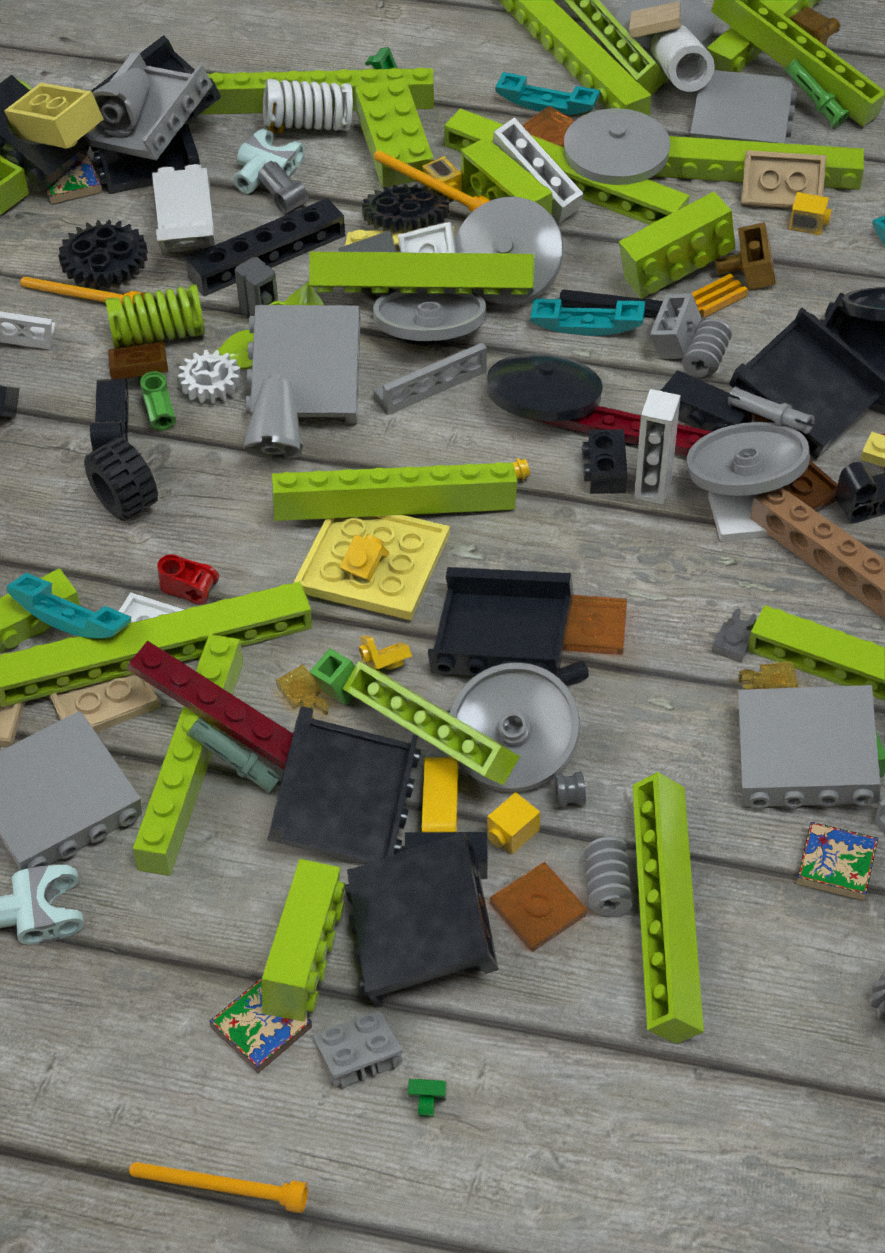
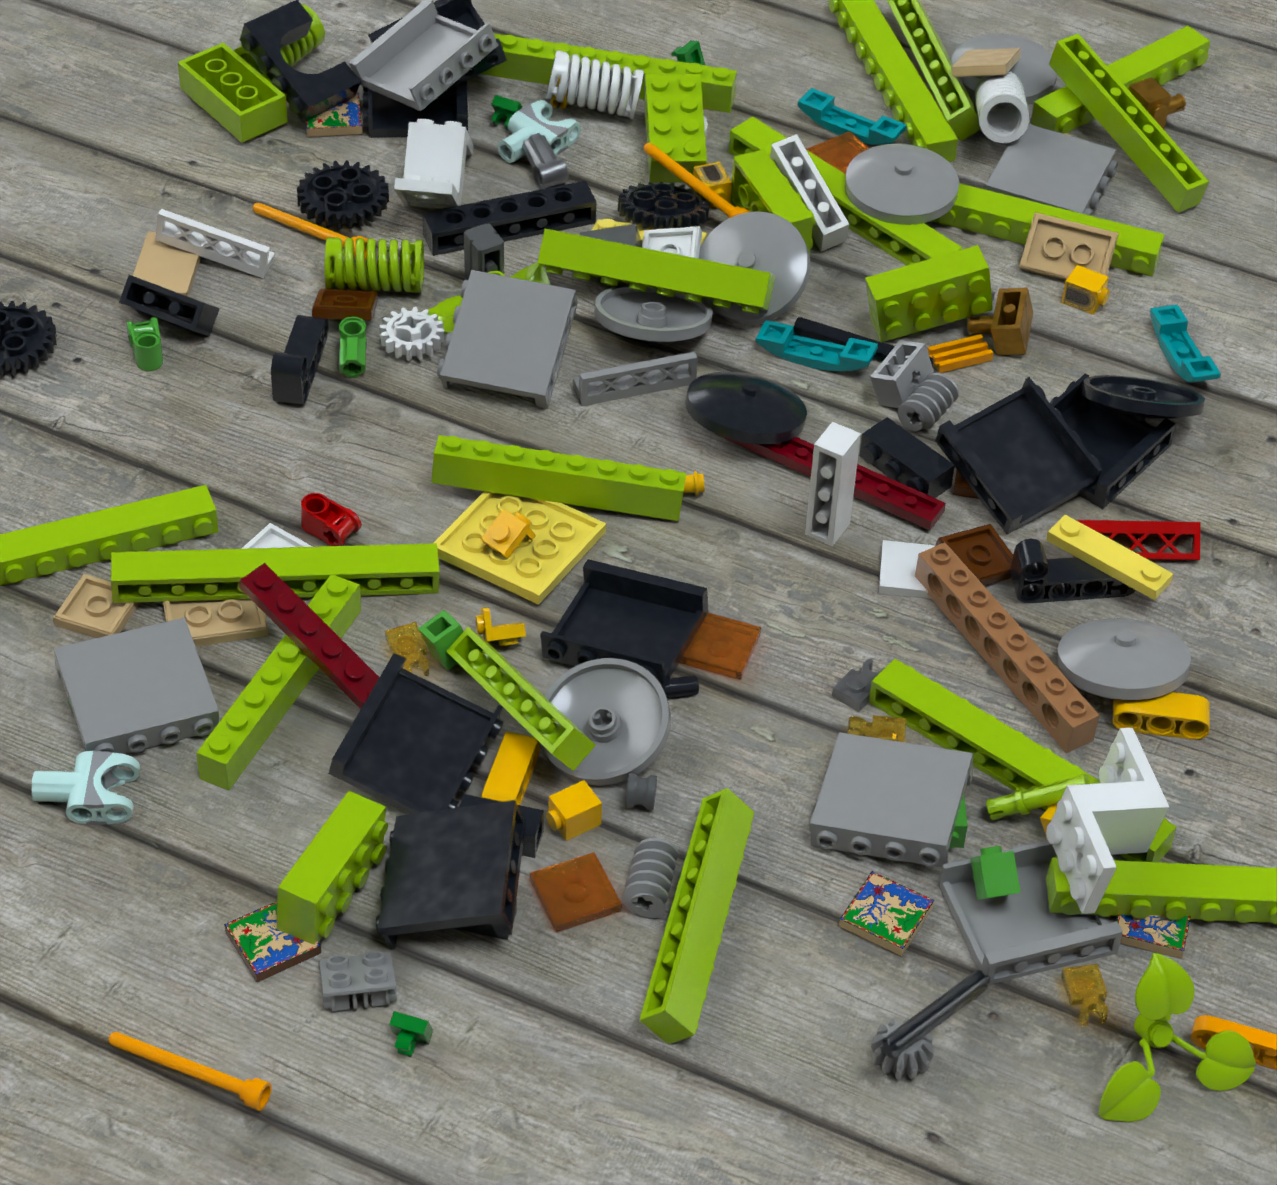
camera: 10 degrees right, 5 degrees down
light yellow brick [4,82,104,149] -> none
teal slope [7,572,132,638] -> none
black tyre [84,437,158,521] -> none
light grey cone [93,68,151,137] -> none
sand green pin [187,717,280,793] -> none
light grey cone [243,374,303,459] -> none
black brick [582,429,628,494] -> none
light grey dish [687,422,810,496] -> none
light grey pin [728,387,815,434] -> none
bright green pin [785,59,850,129] -> none
none -> green tile [491,94,523,130]

